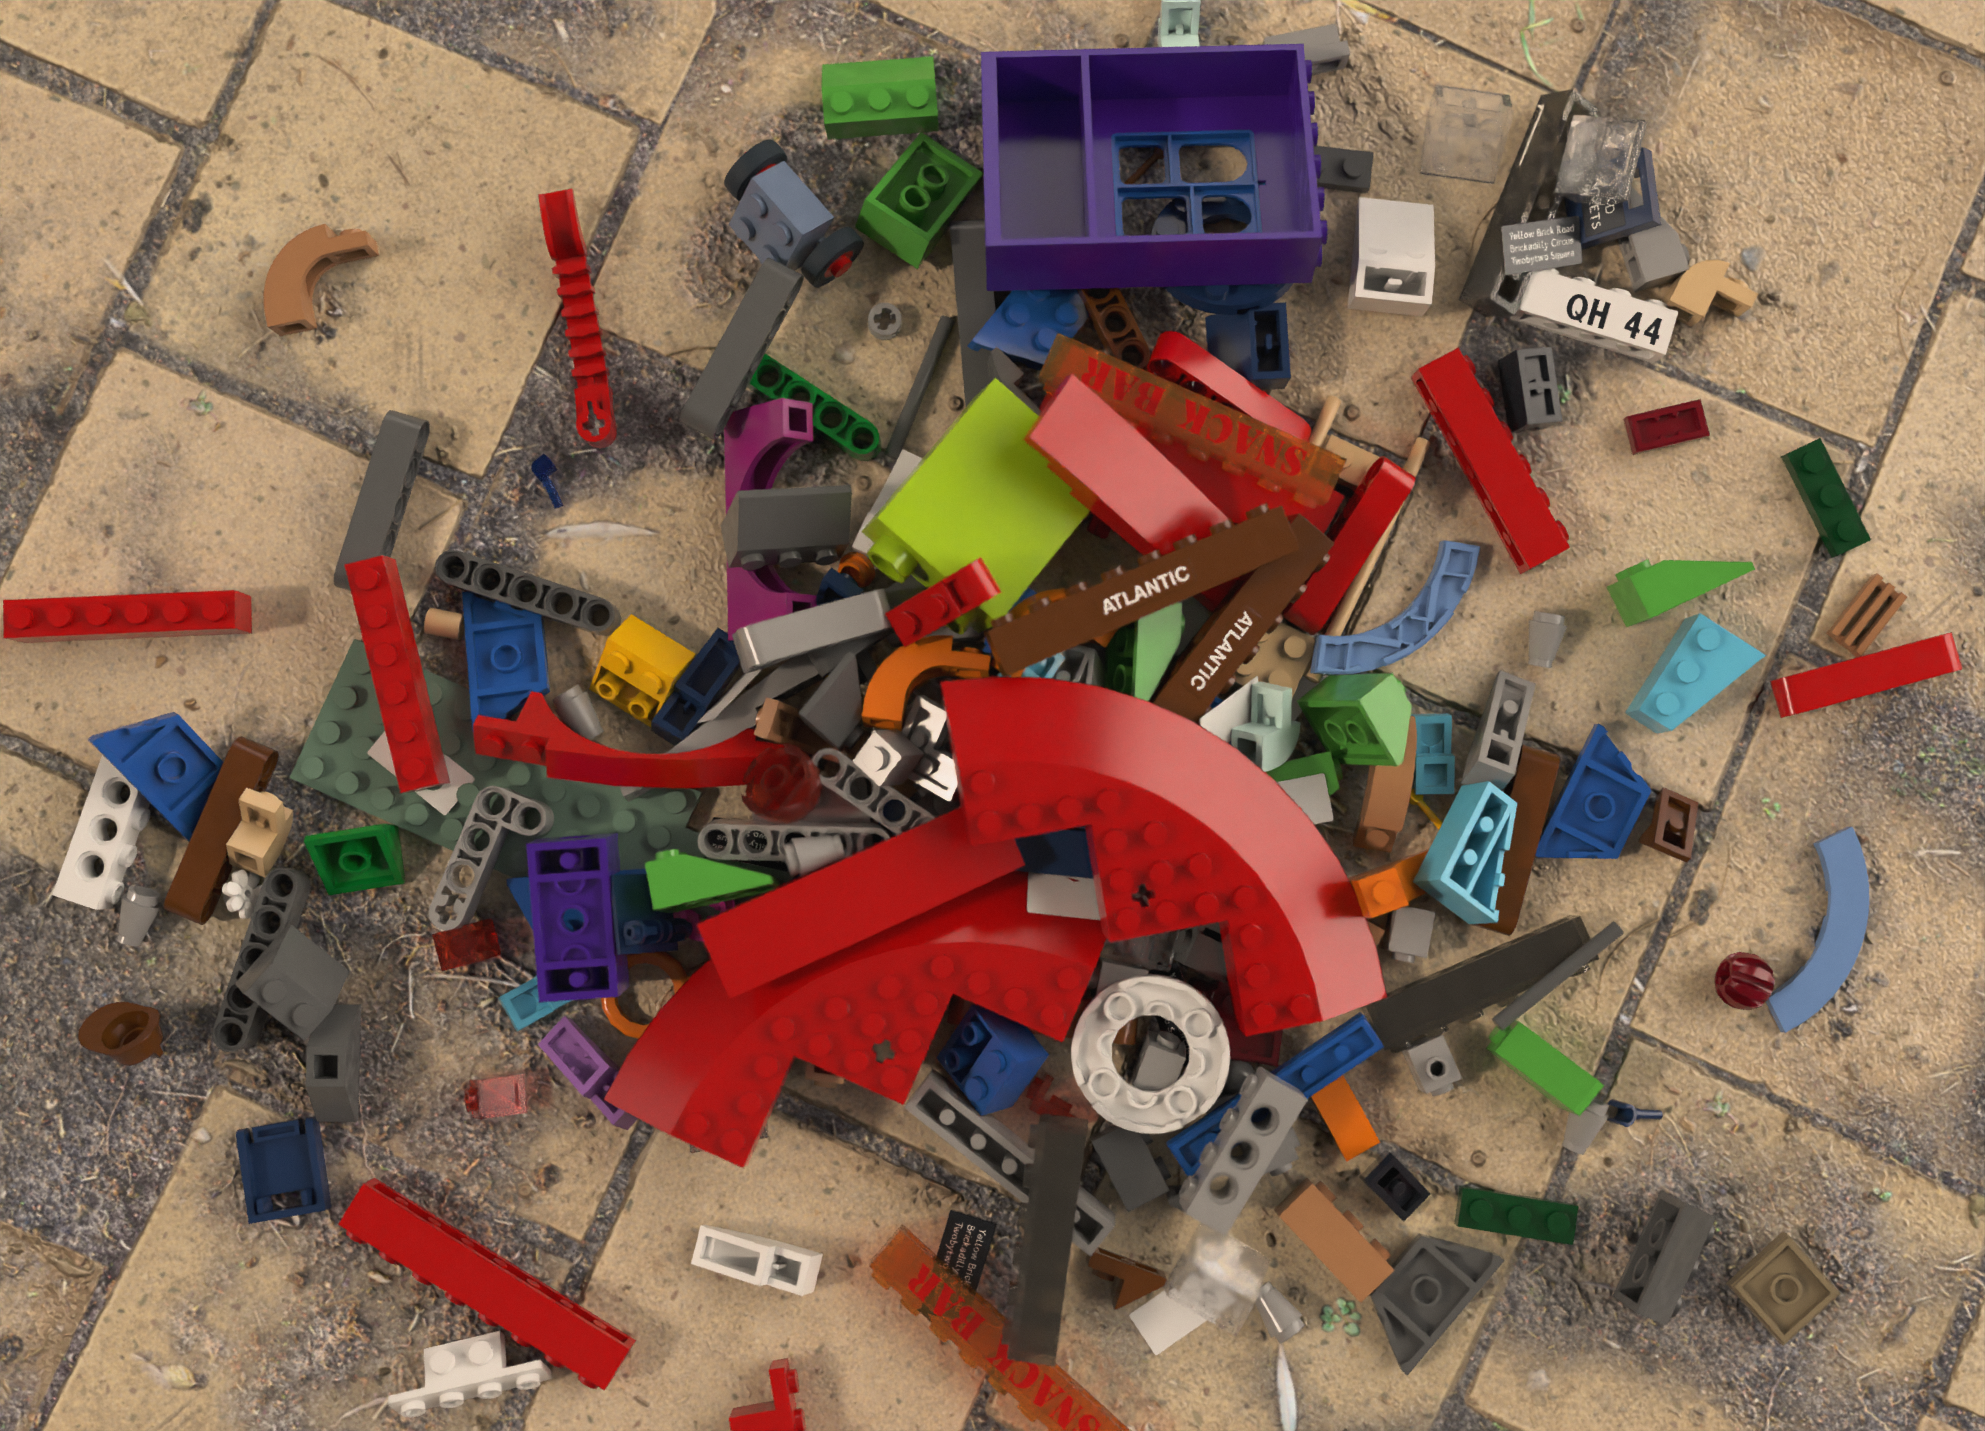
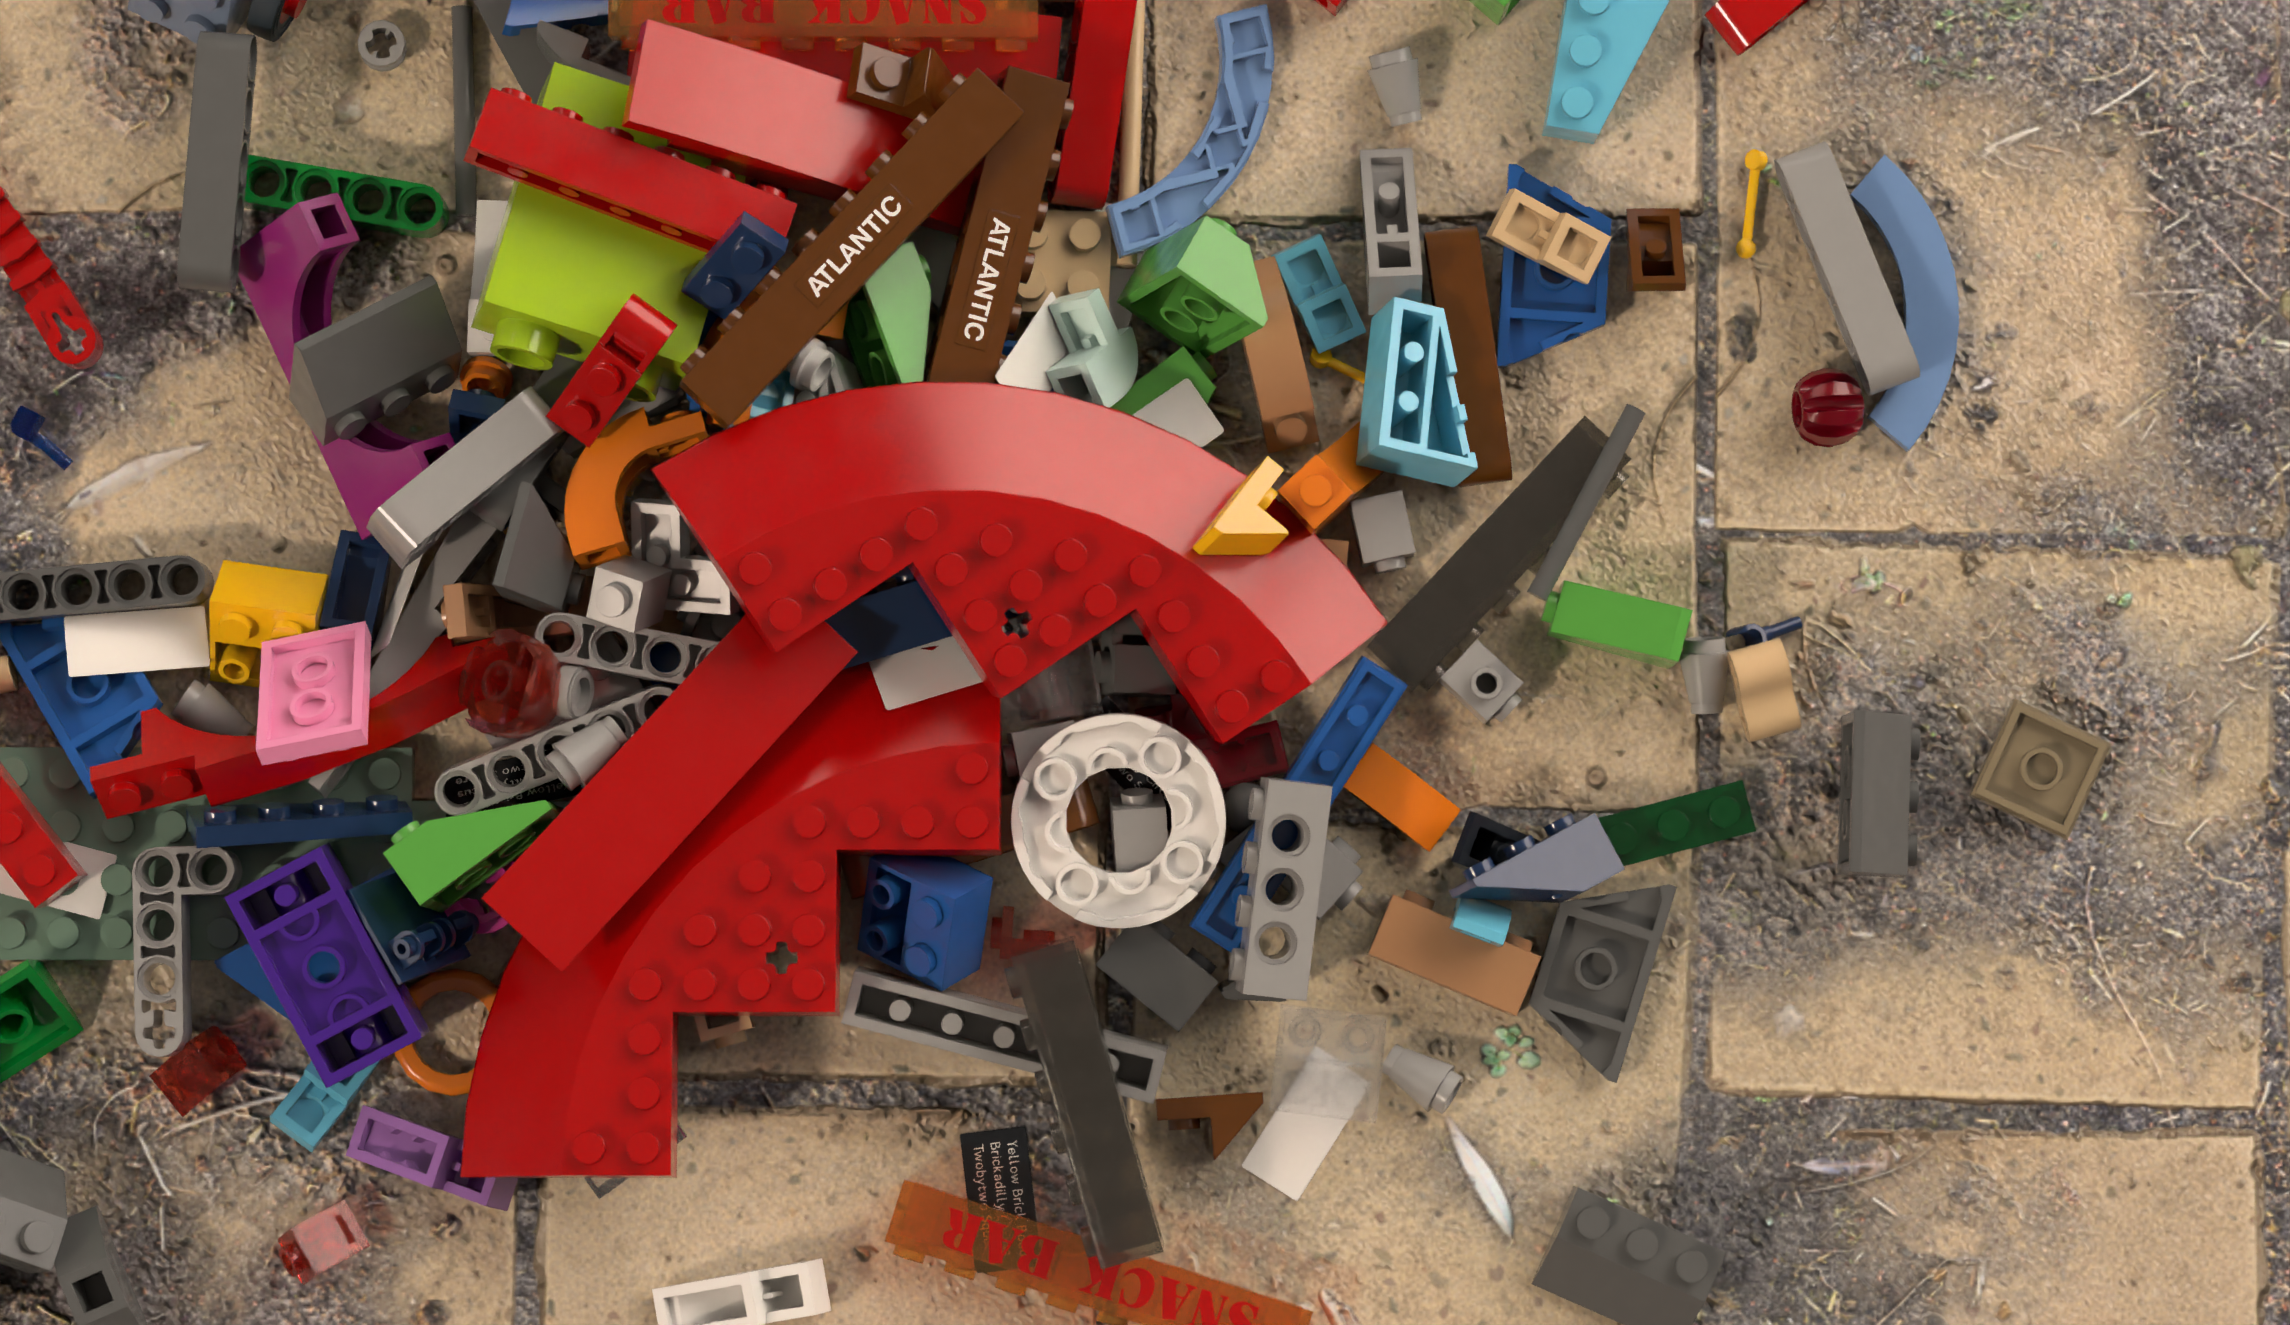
camera: 25 degrees left, 0 degrees up
none -> white sticker [64,606,210,677]
none -> dark blue wing [186,794,413,848]
none -> bright pink plate [256,621,372,766]
none -> red brick [463,87,798,275]
none -> light grey tile [550,664,594,720]
none -> dark blue plate [681,211,789,319]
none -> white plate [787,338,835,391]
none -> reddish brown slope [847,42,953,119]
none -> yellow slope [1192,456,1289,555]
none -> slope [1449,813,1625,903]
none -> medium azure slope [1449,898,1512,947]
none -> tan slope [1486,188,1611,285]
none -> tan axle [1727,638,1801,743]
none -> yellow hinge [1735,149,1768,259]
none -> light grey beam [1774,141,1920,396]

